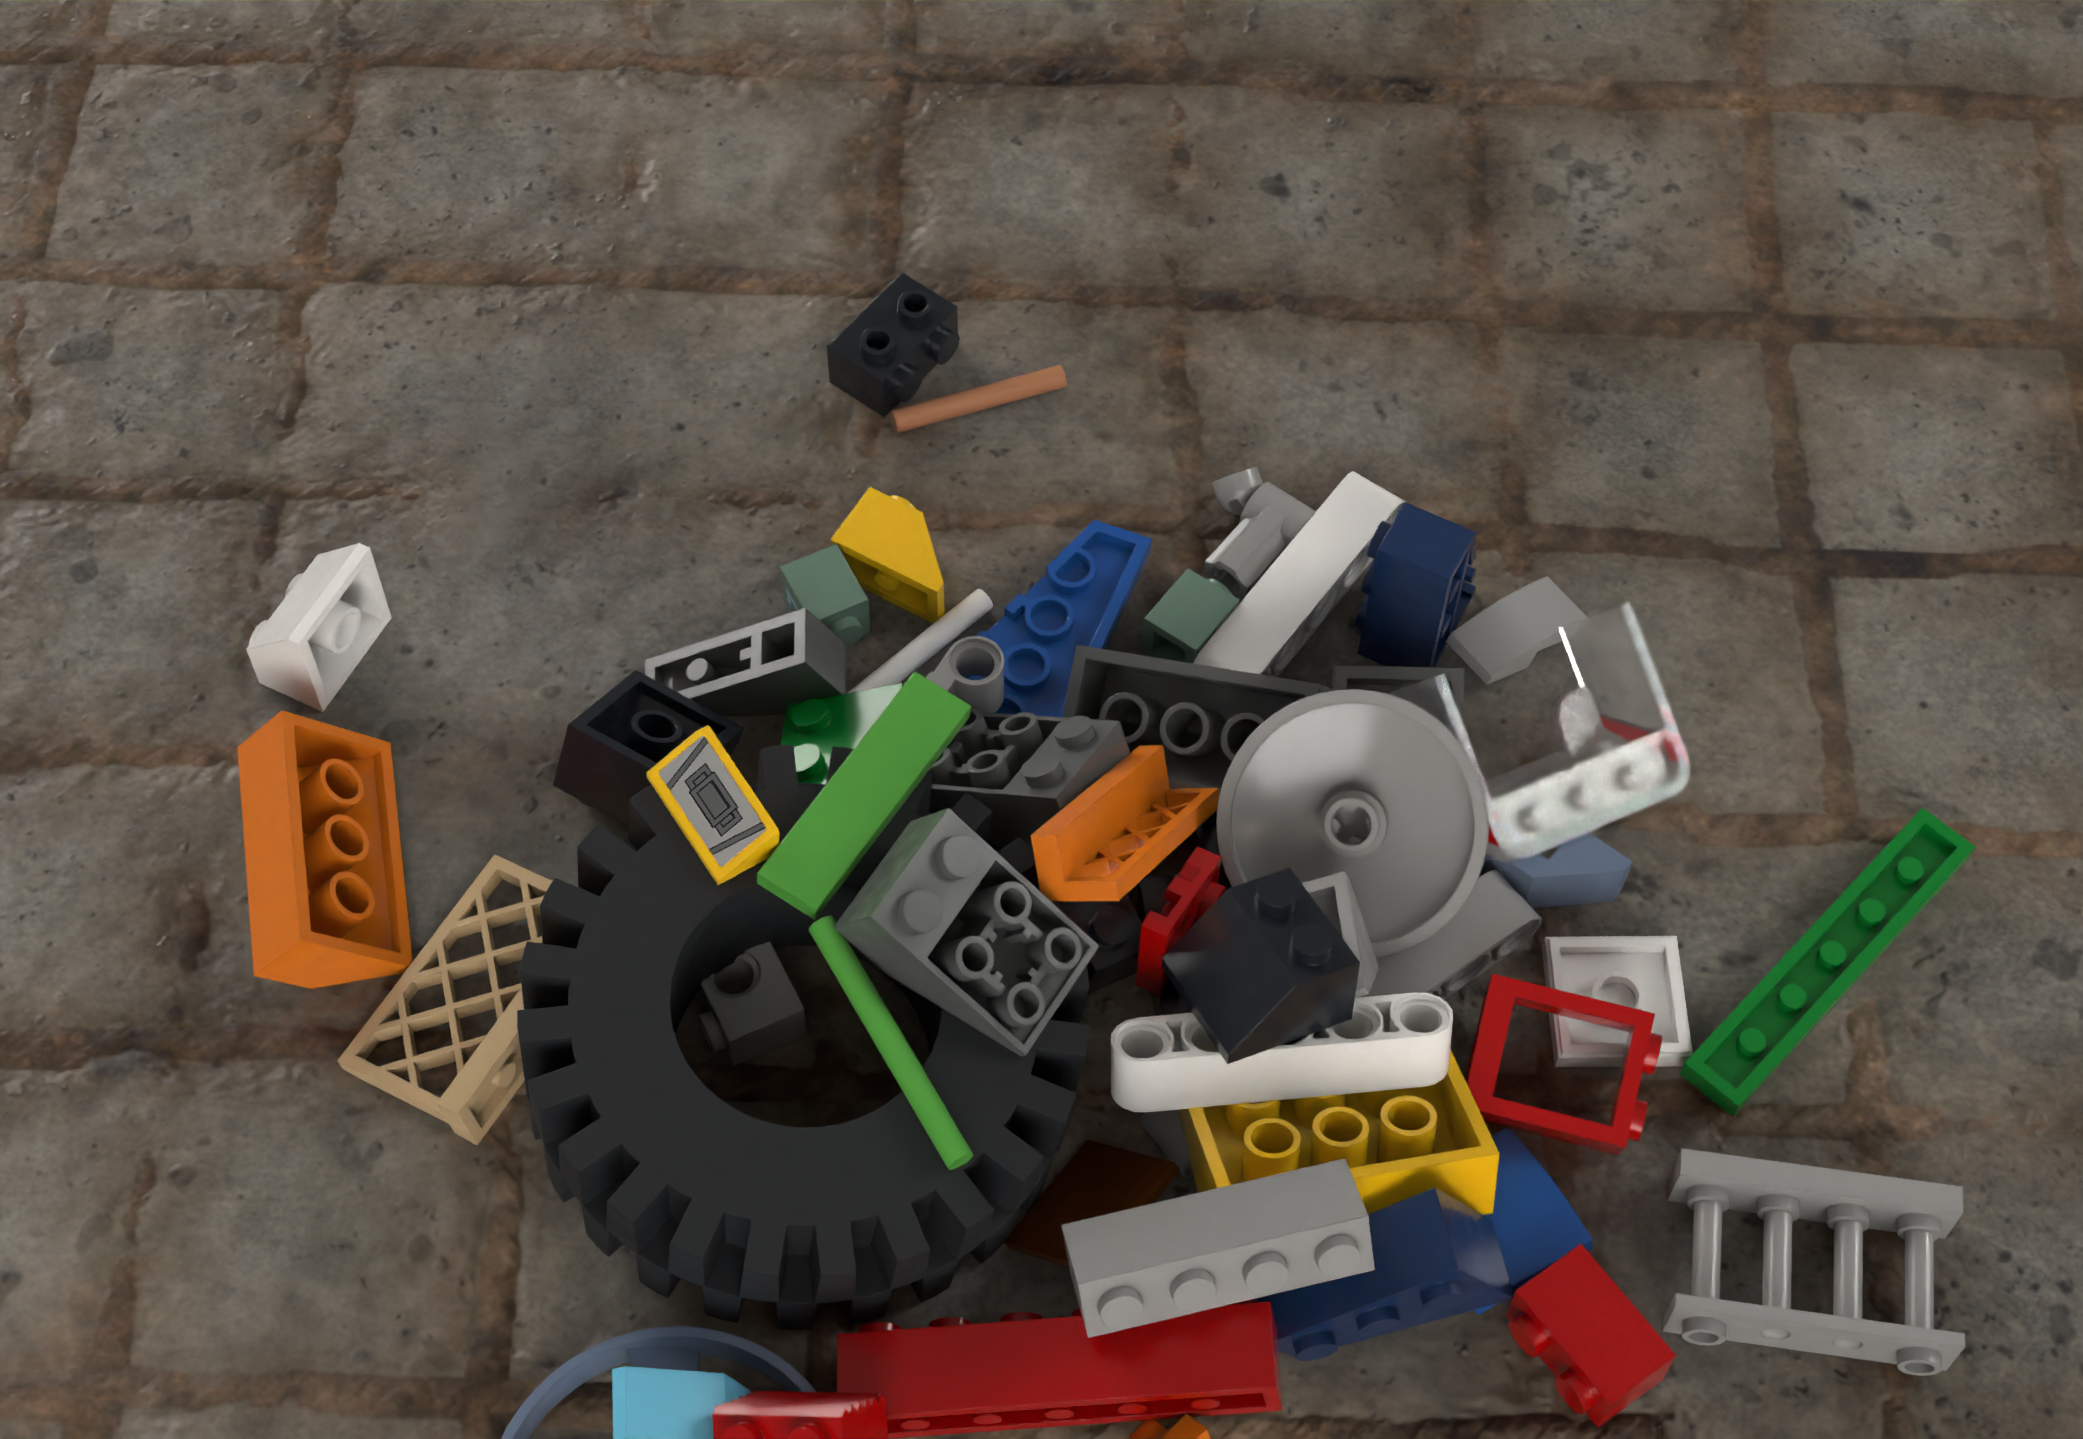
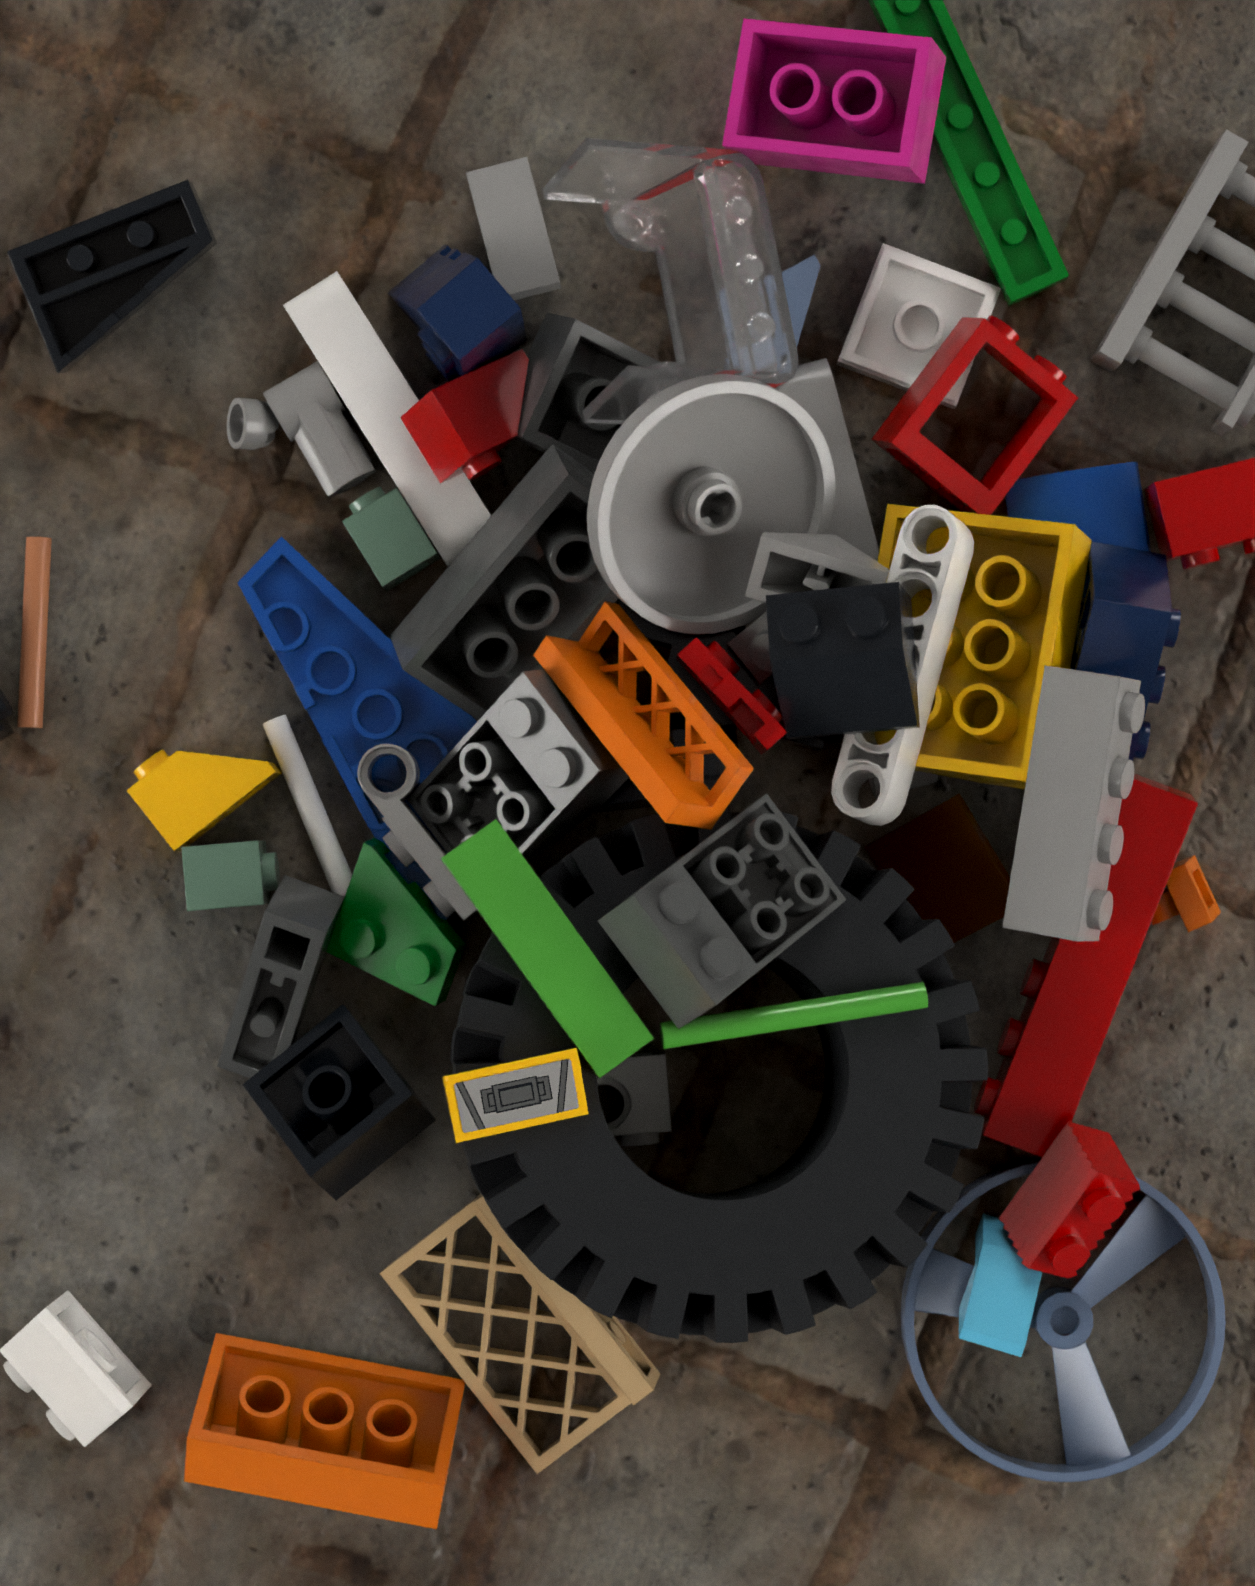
camera: 70 degrees left, 30 degrees up
none -> black wedge [7,179,217,373]
none -> red slope [400,349,529,484]
none -> dark pink brick [722,18,946,184]

